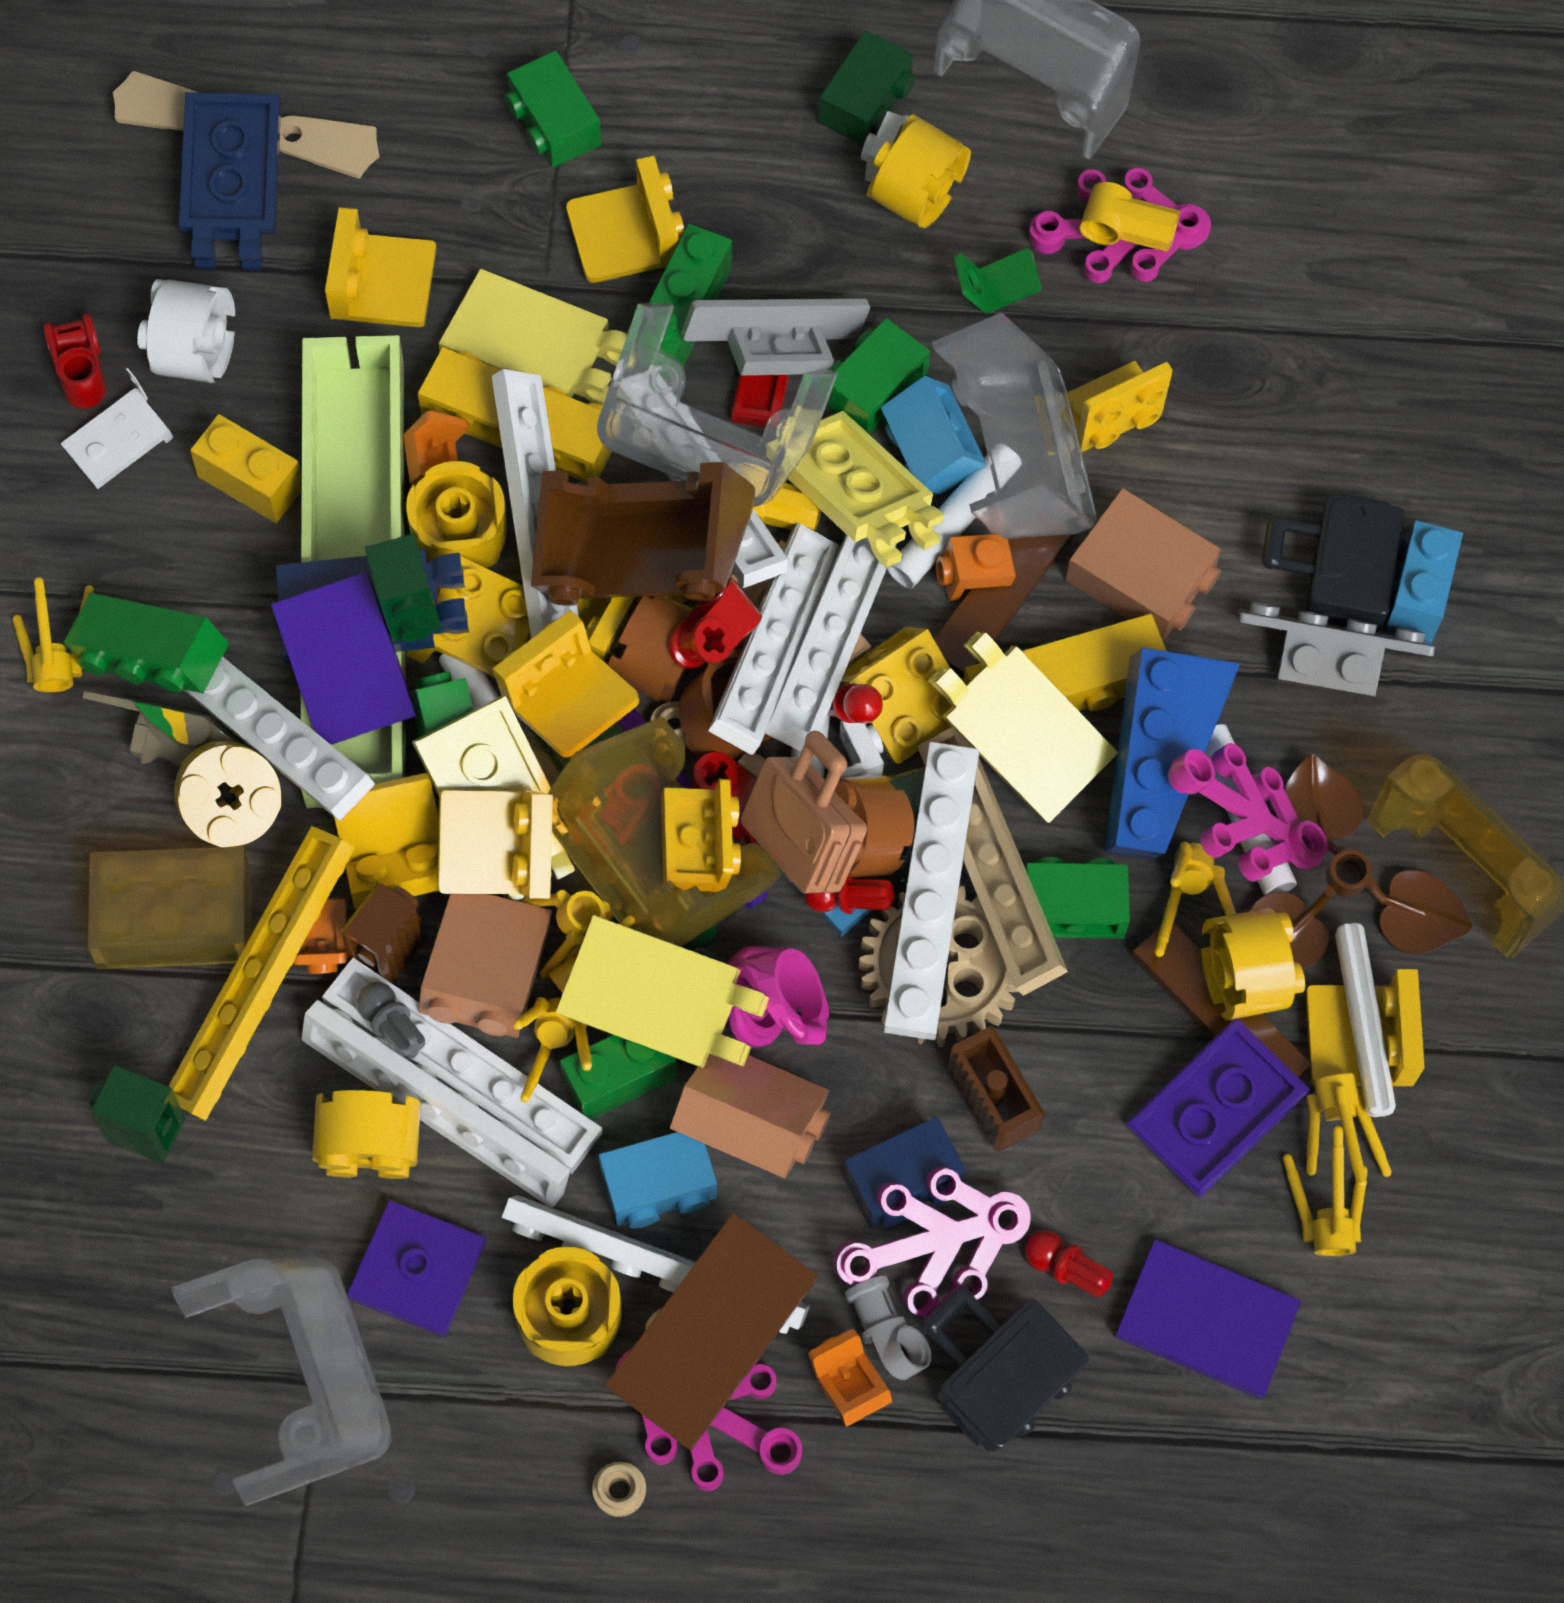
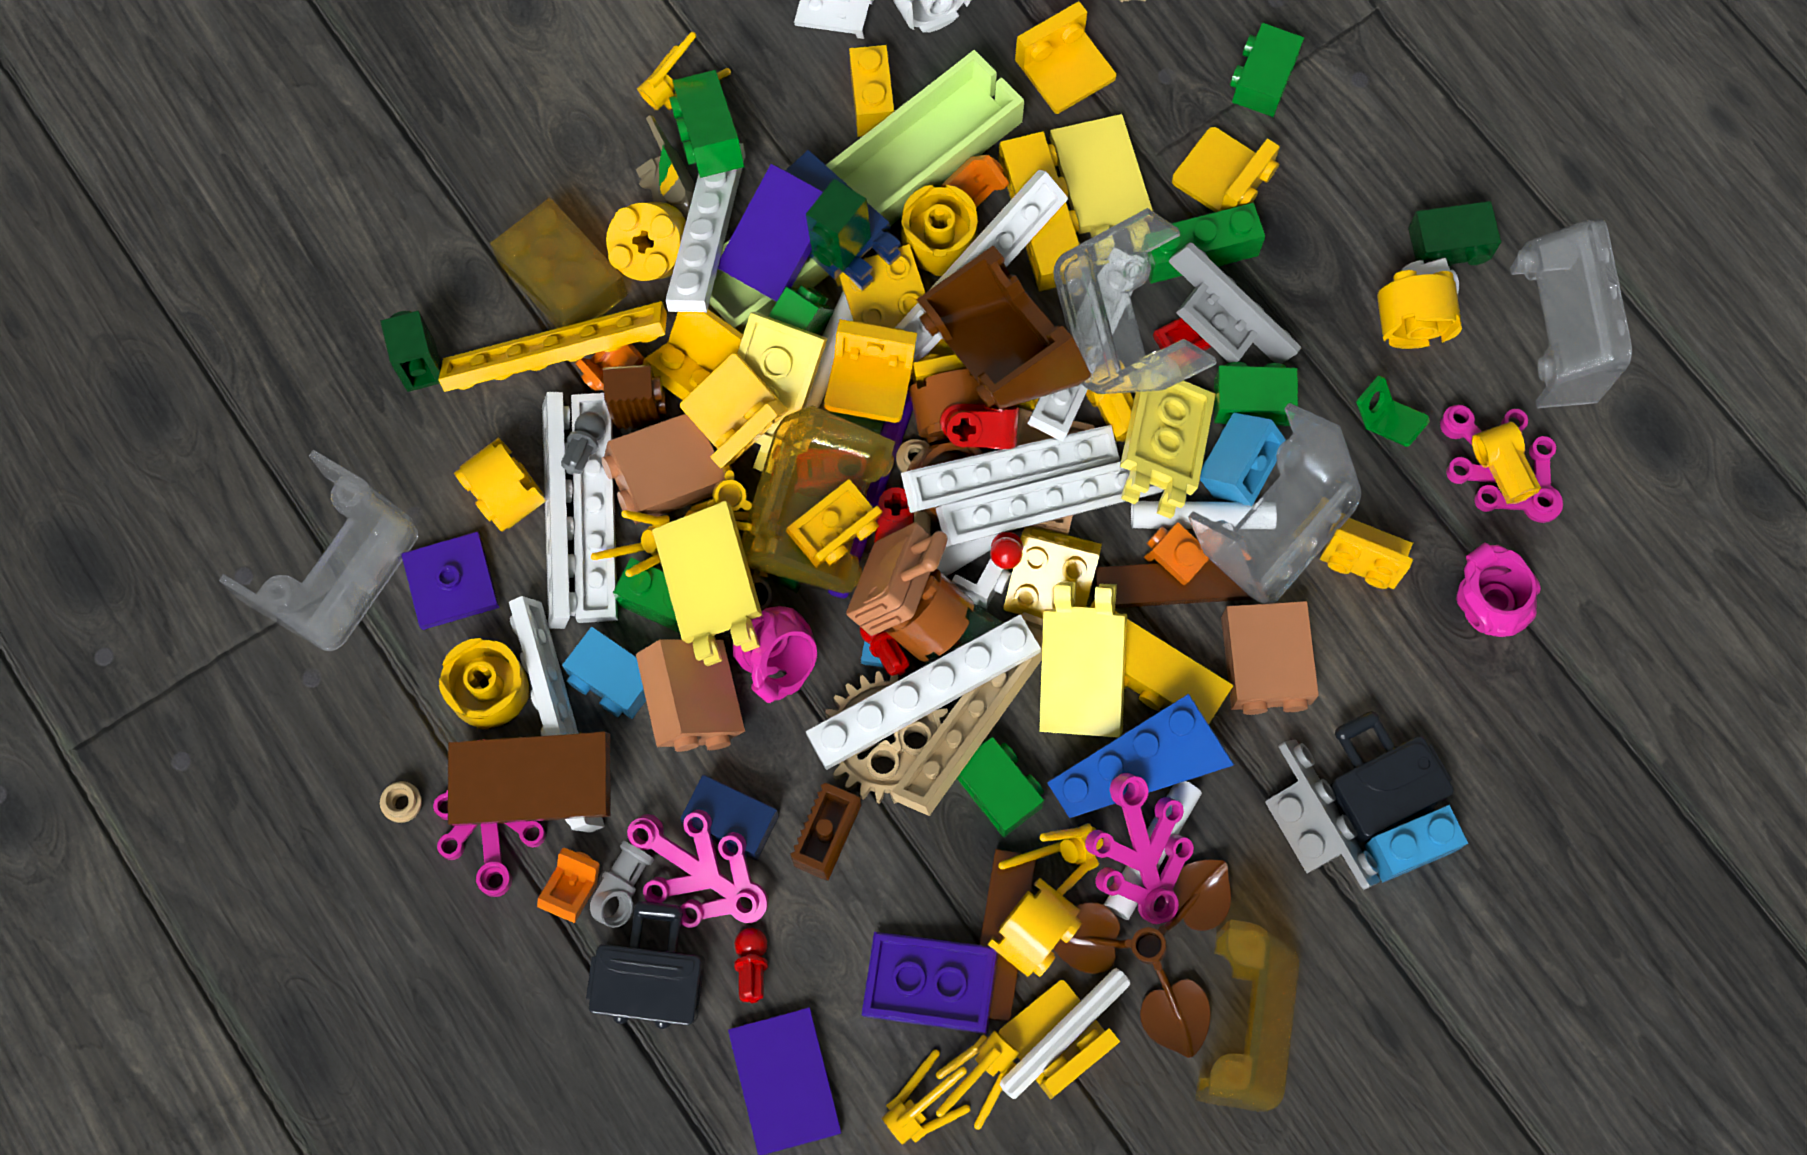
camera: 55 degrees right, 5 degrees up
none -> dark pink helmet [1456,543,1541,637]

